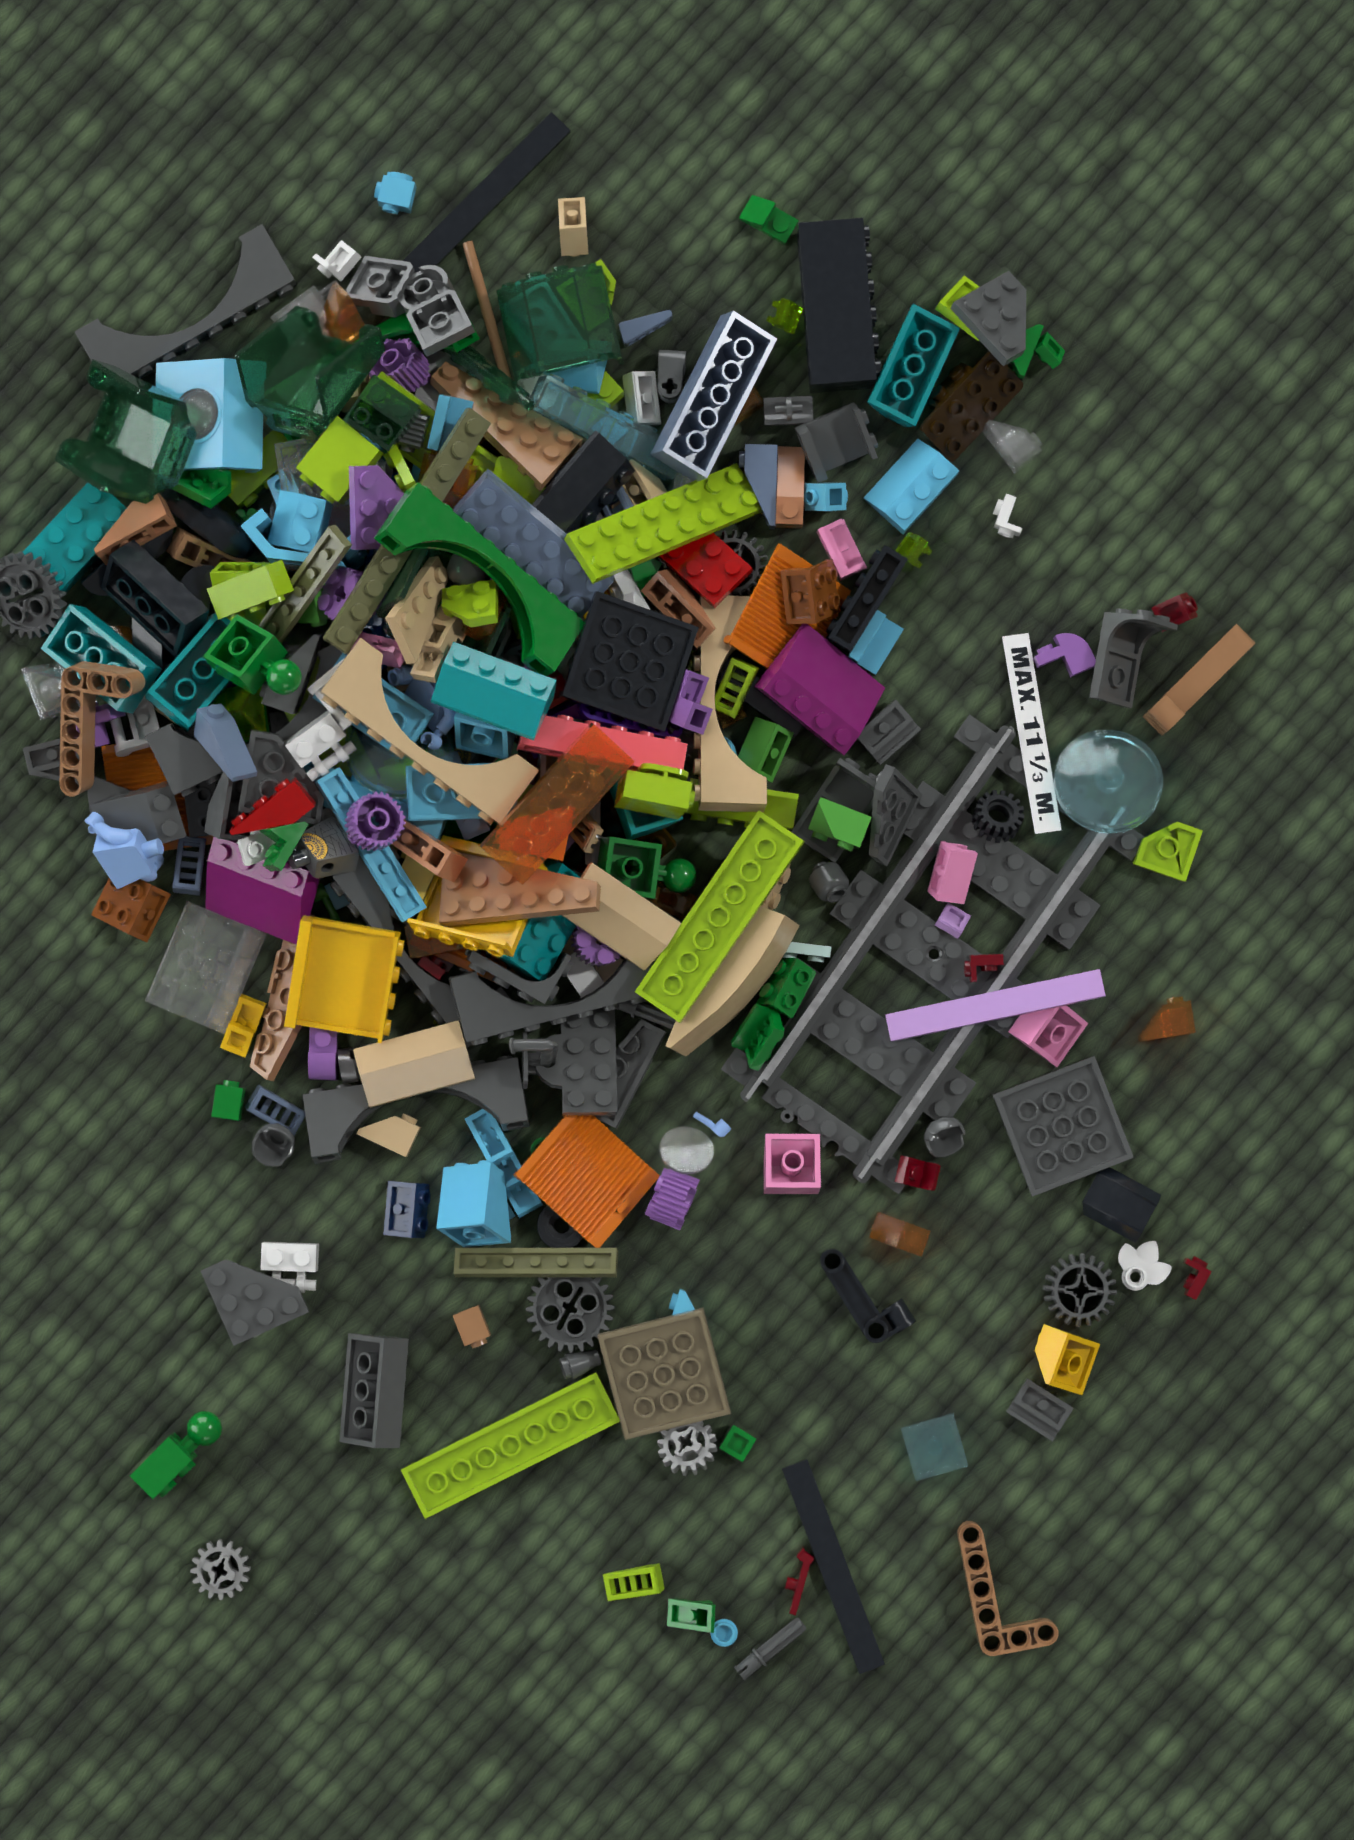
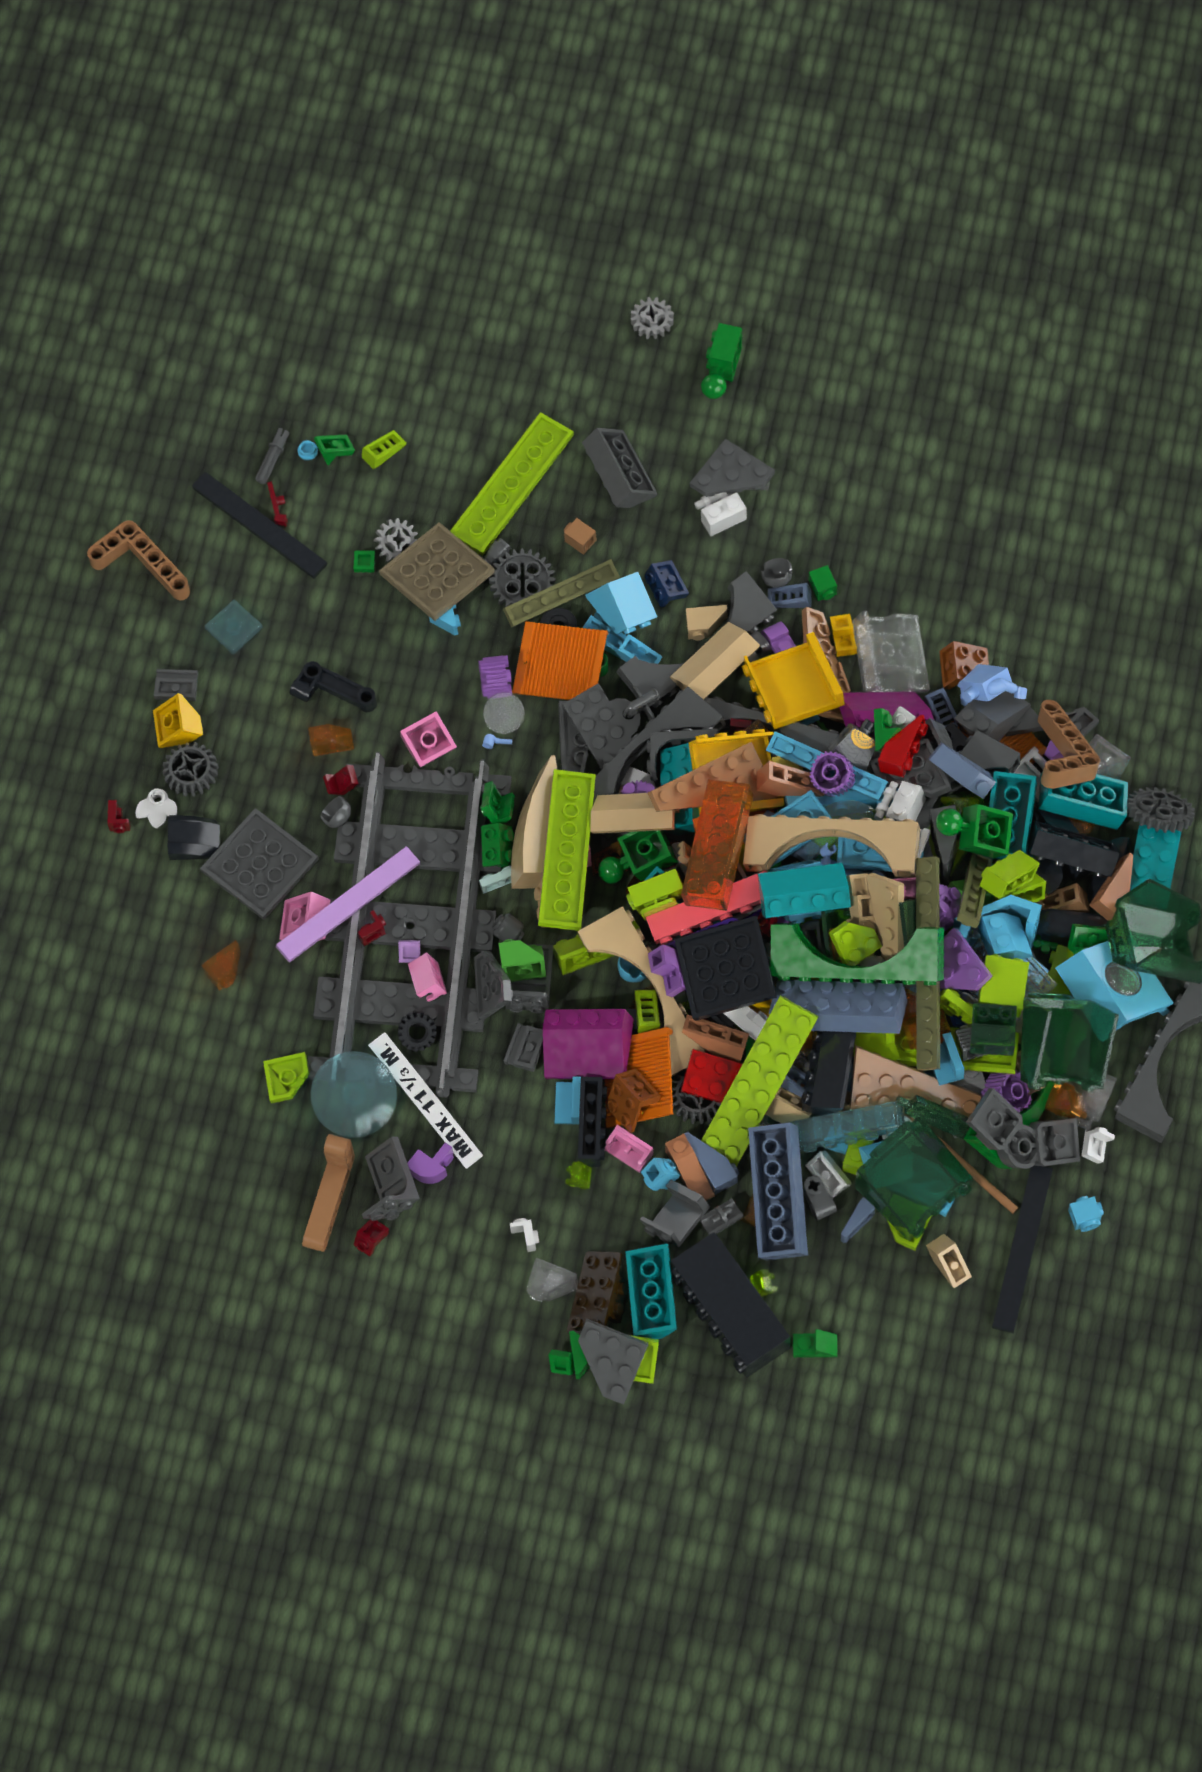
camera: 155 degrees right, 20 degrees down
bright green brick [738,717,794,783] -> none
medium azure slope [863,439,959,534] -> none

